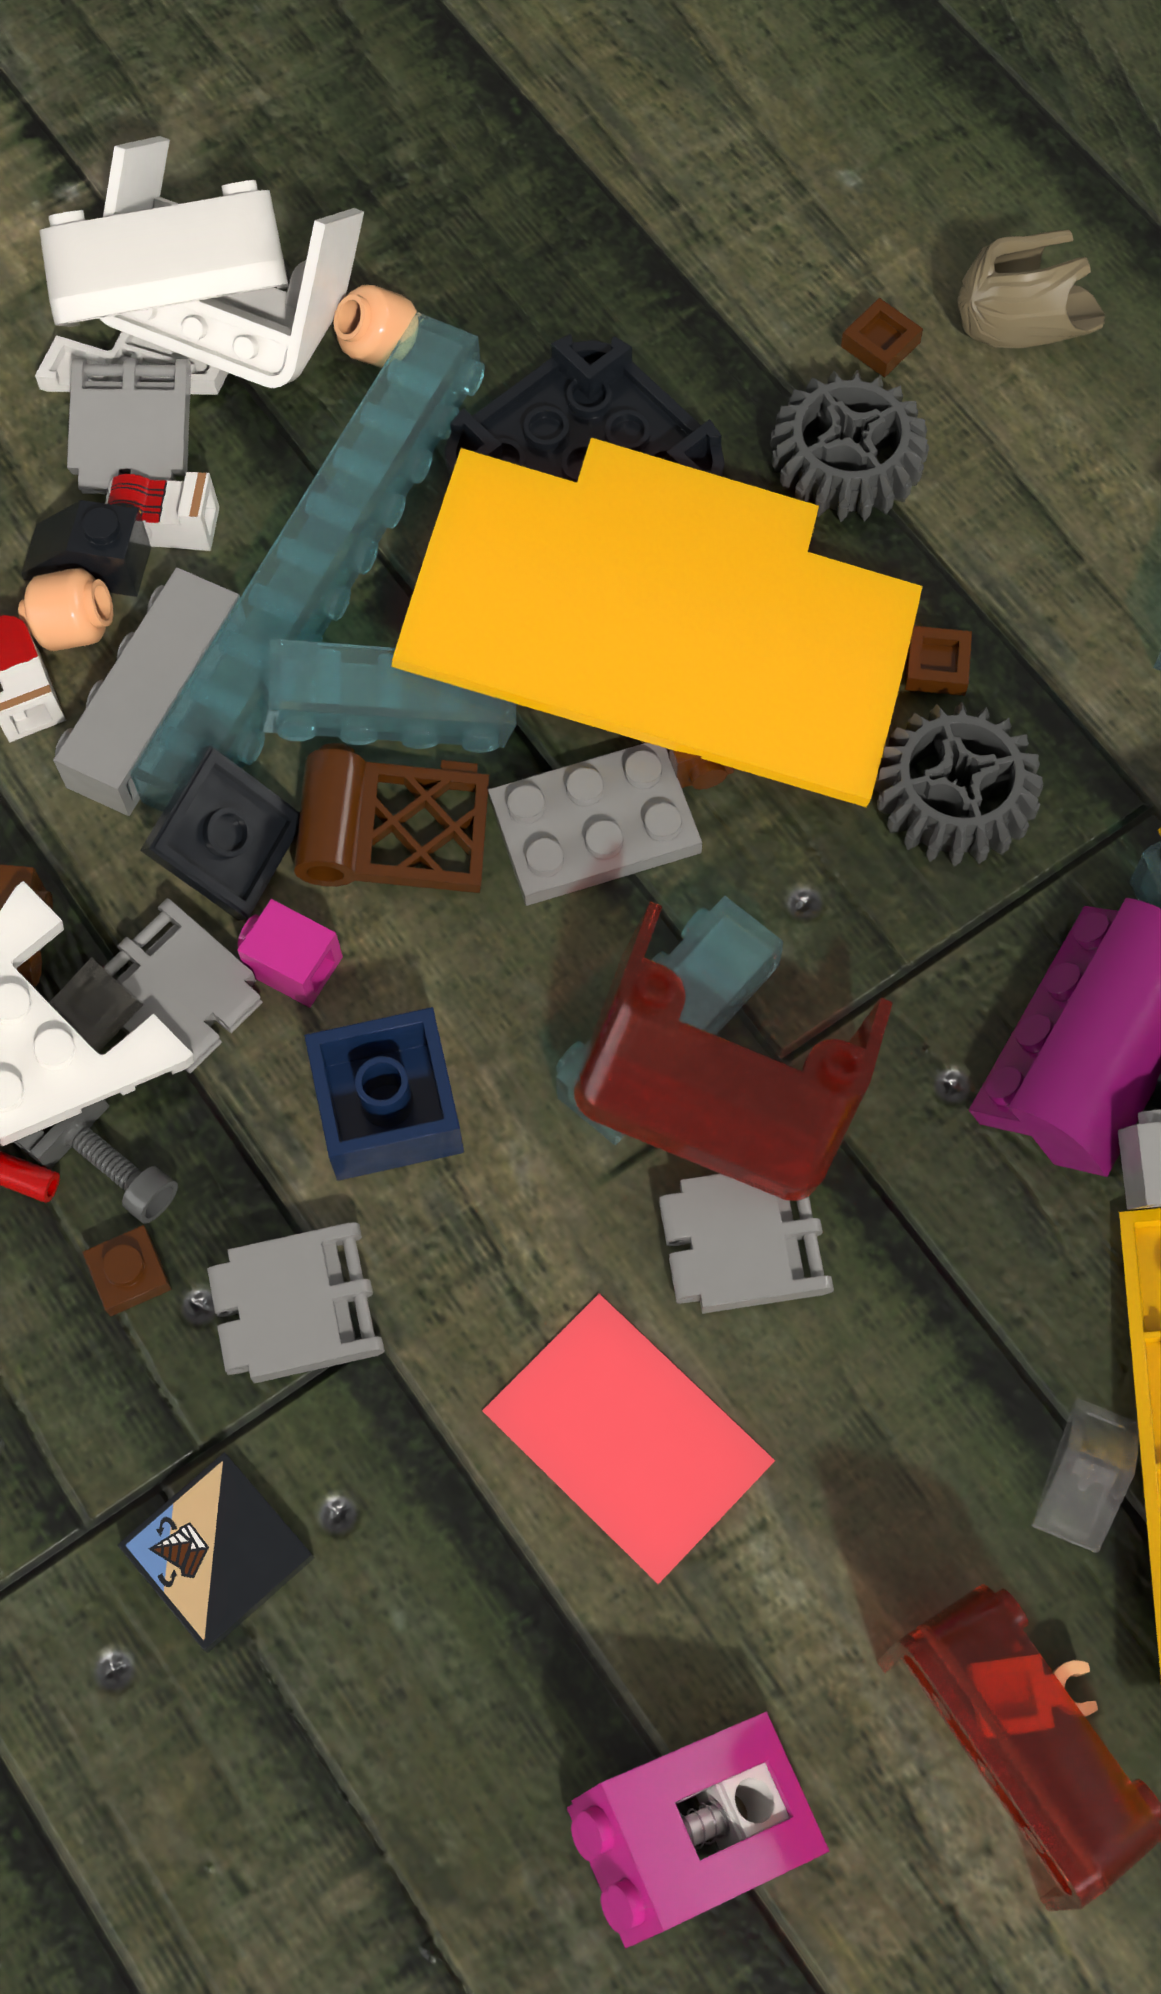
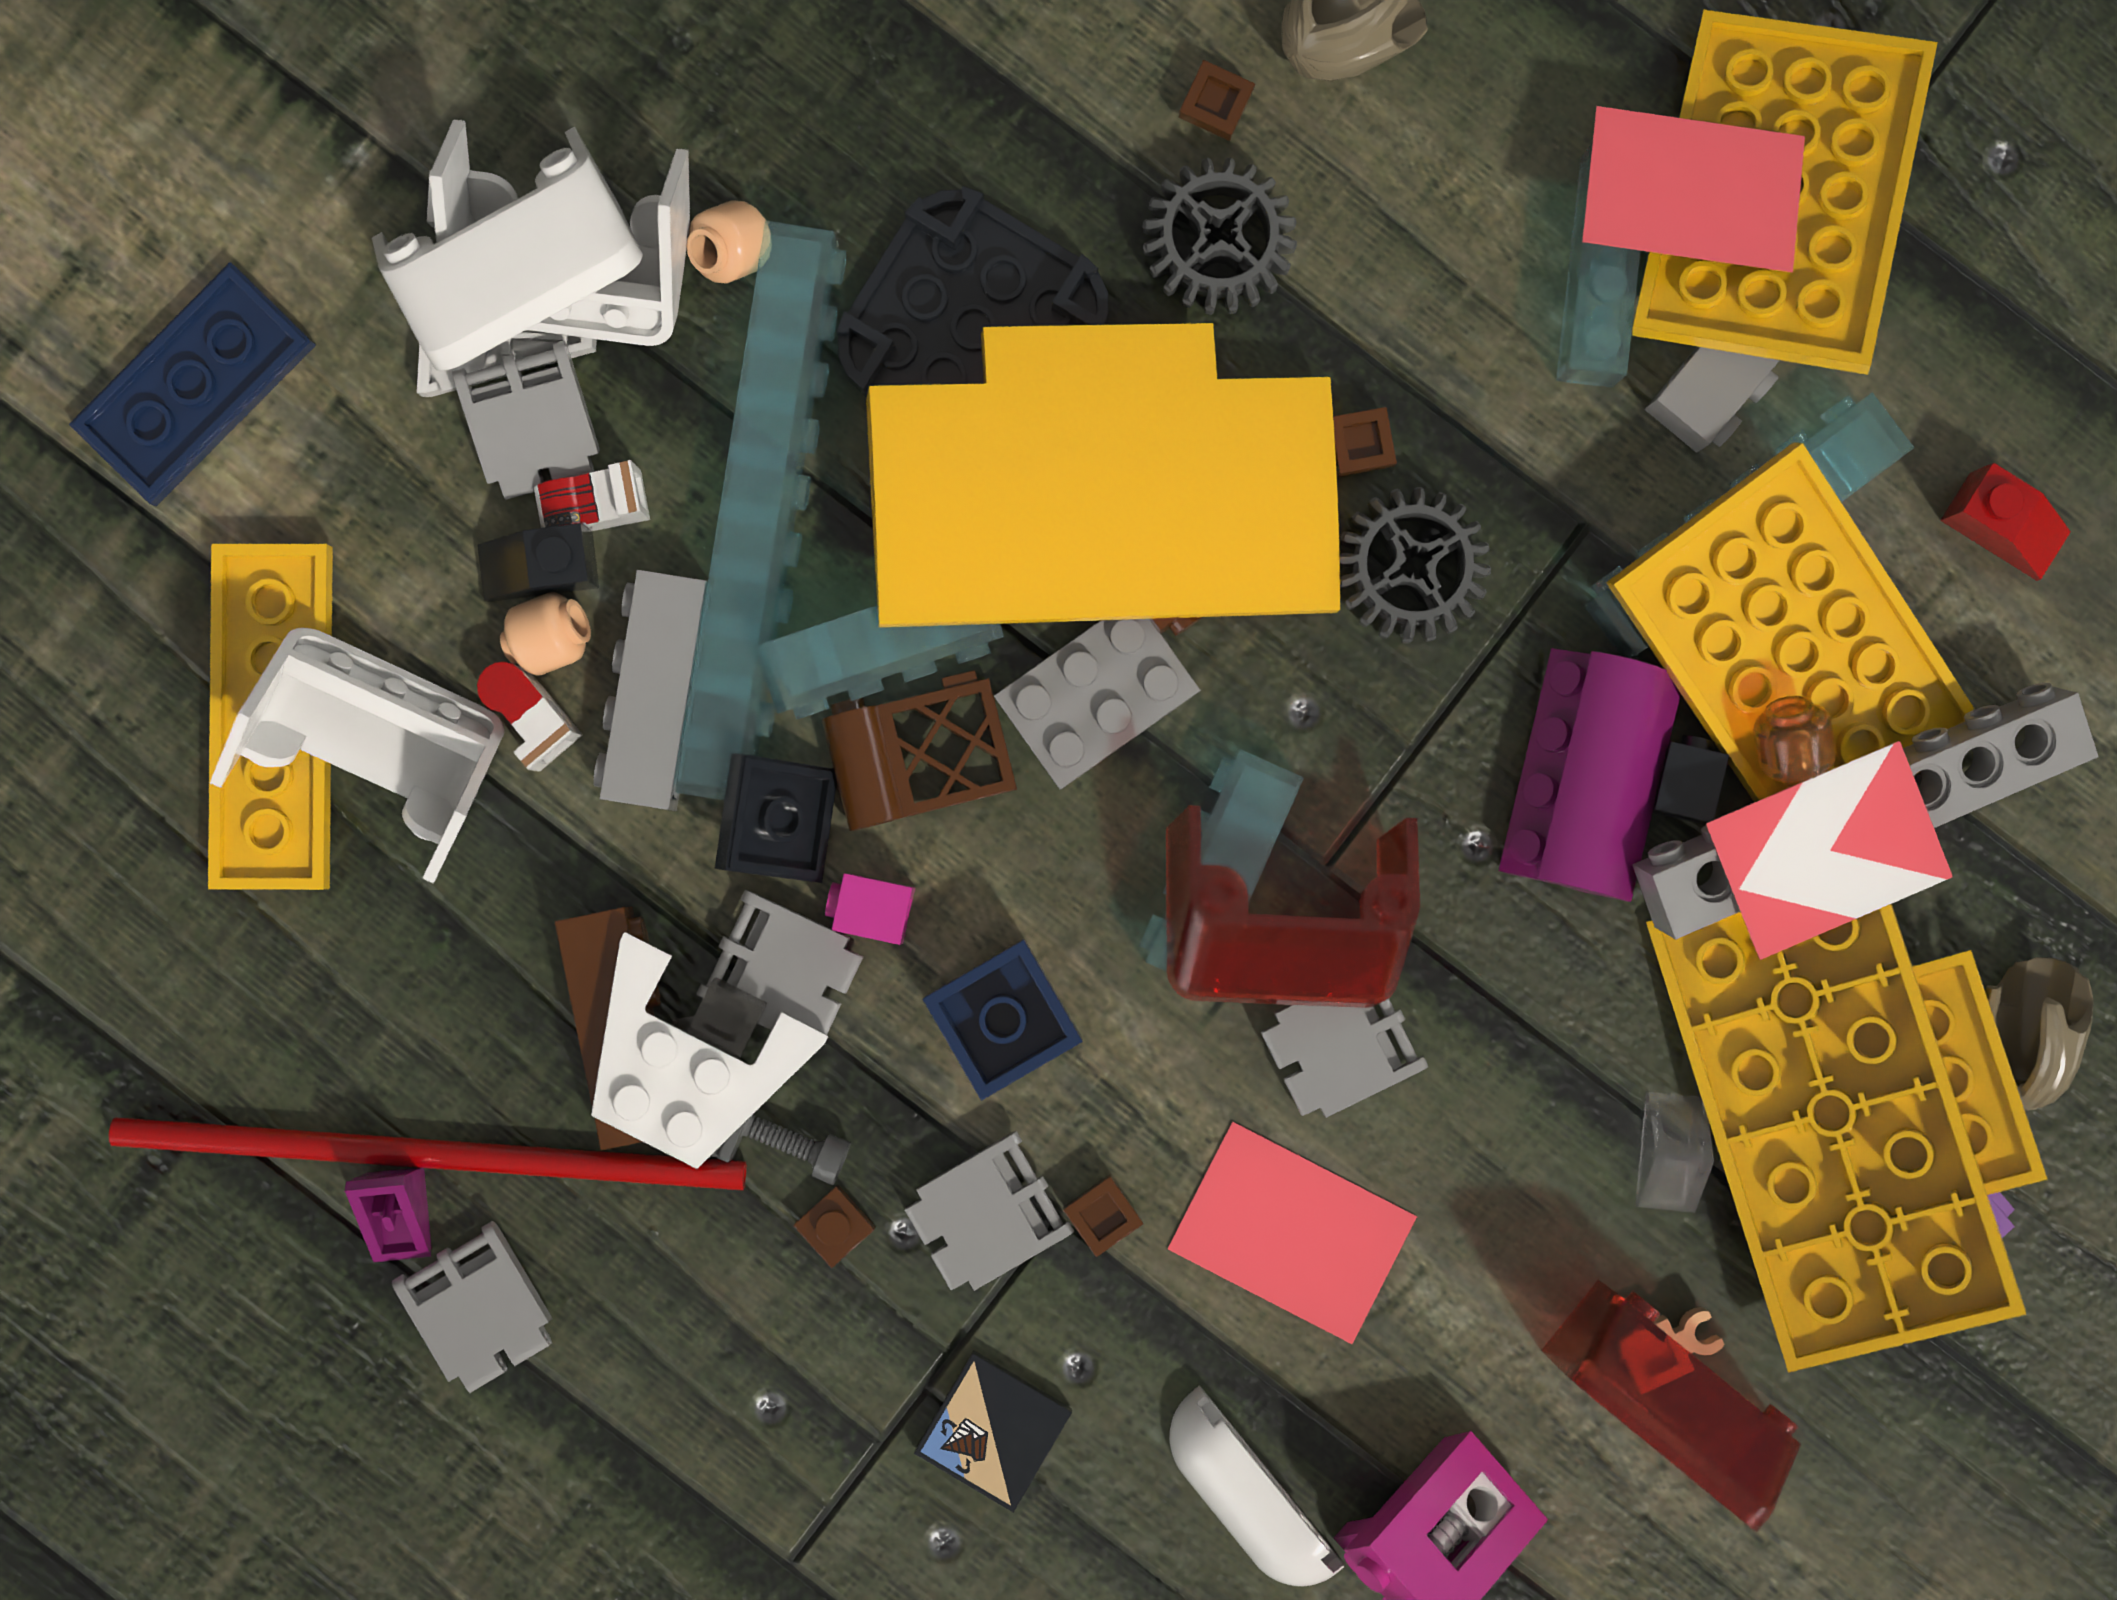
camera: 20 degrees left, 20 degrees up
none -> reddish brown plate [1063,1174,1144,1257]
none -> white brick [1170,1385,1345,1586]

